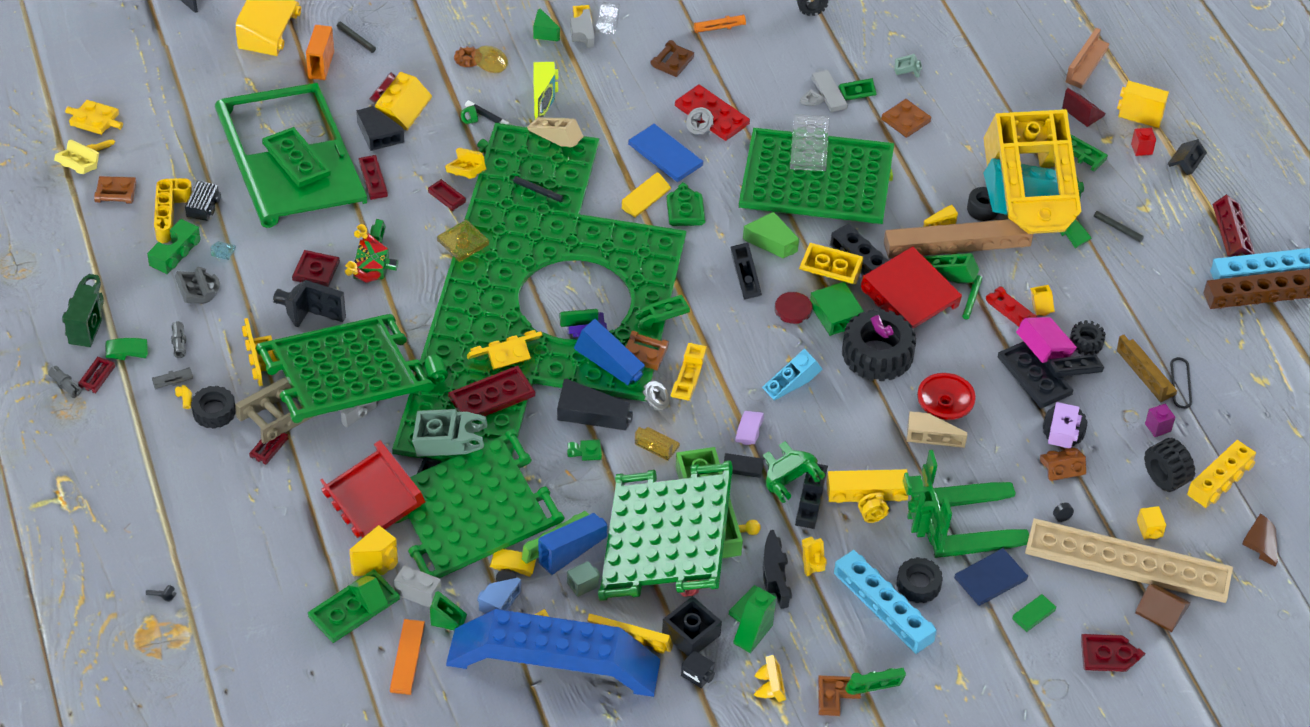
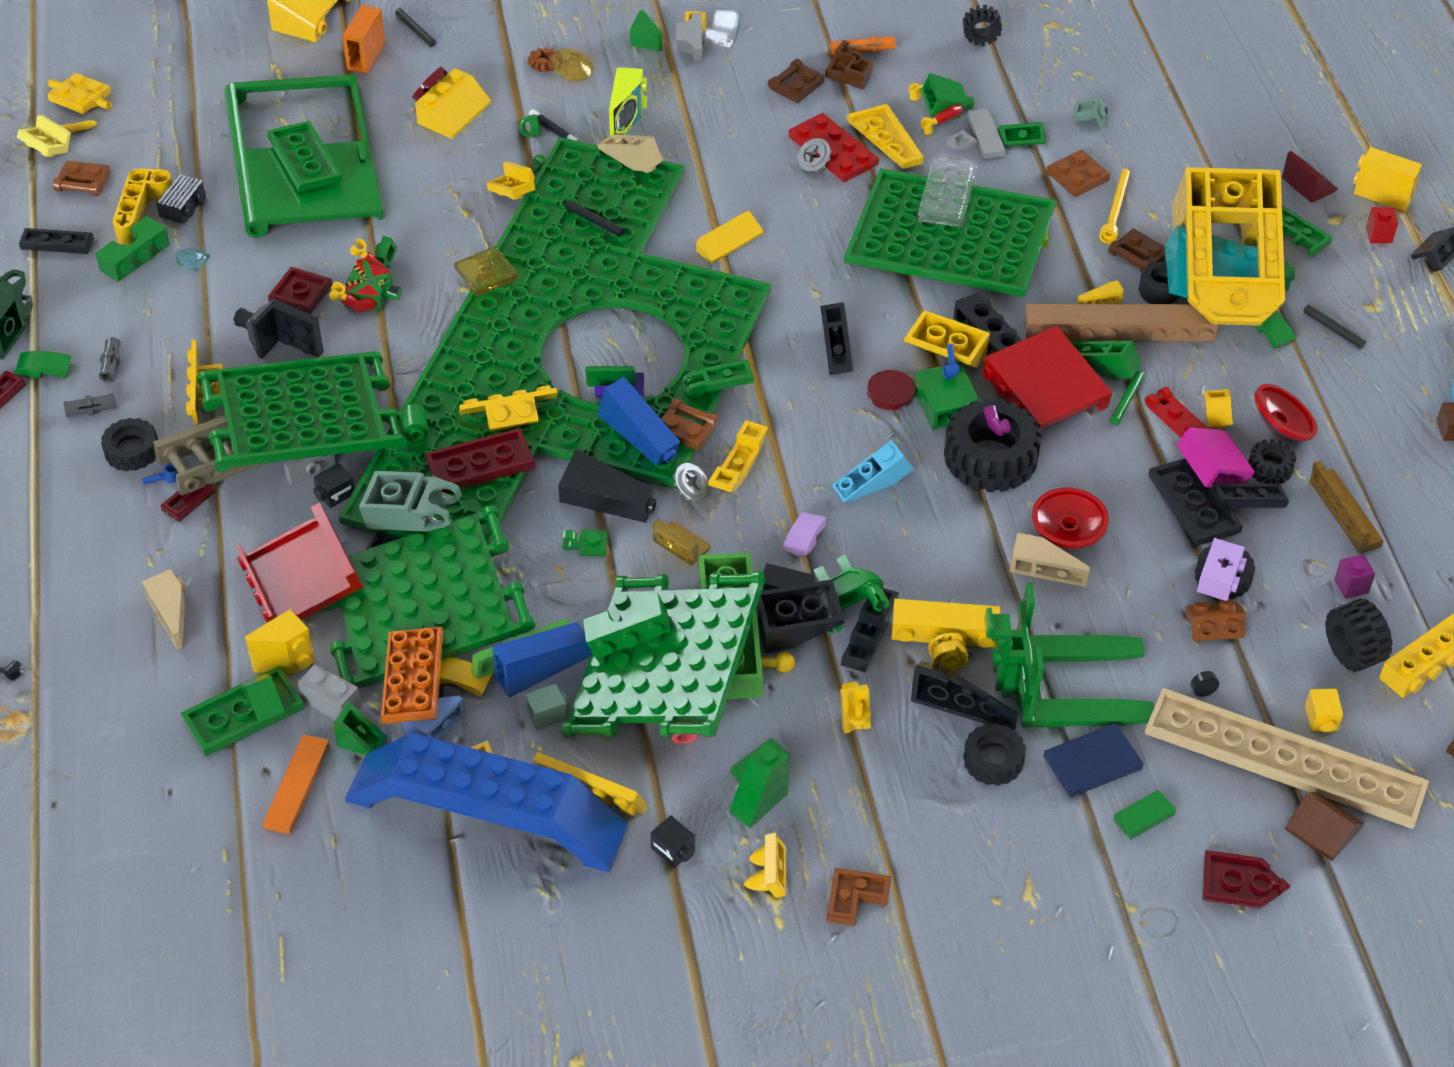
camera: 10 degrees right, 0 degrees up
dark grey slope [175,267,220,303] -> none
yellow arm [175,385,192,409] -> none
black slope [356,106,404,151] -> none
dark red tile [358,155,388,200] -> none
dark red tile [428,179,466,211] -> none
blue tile [628,124,703,182] -> none
black brick [662,596,722,656] -> none
green tile [666,183,705,226] -> none
bright green slope [743,212,799,258] -> none
black slope [762,530,792,609] -> none
medium azure brick [834,550,937,654] -> none
green plate [845,668,907,695] -> none
nougat fence [1066,27,1109,88] -> none
black piece [1170,357,1192,409] -> none
none -> black tile [19,228,94,254]
none -> tan slope [141,569,186,650]
none -> blue hand [142,463,178,484]
none -> black brick [313,463,355,508]
none -> orange tile [381,627,443,724]
none -> green arch [583,592,671,659]
none -> black slope [756,579,844,653]
none -> reddish brown slope [825,40,873,89]
none -> yellow wing [847,104,924,169]
none -> green torso [909,73,975,135]
none -> black wedge [911,661,1018,730]
none -> blue hand [942,344,960,379]
none -> yellow piece [1099,169,1130,244]
none -> reddish brown plate [1108,228,1166,272]
none -> red dish [1254,384,1317,441]

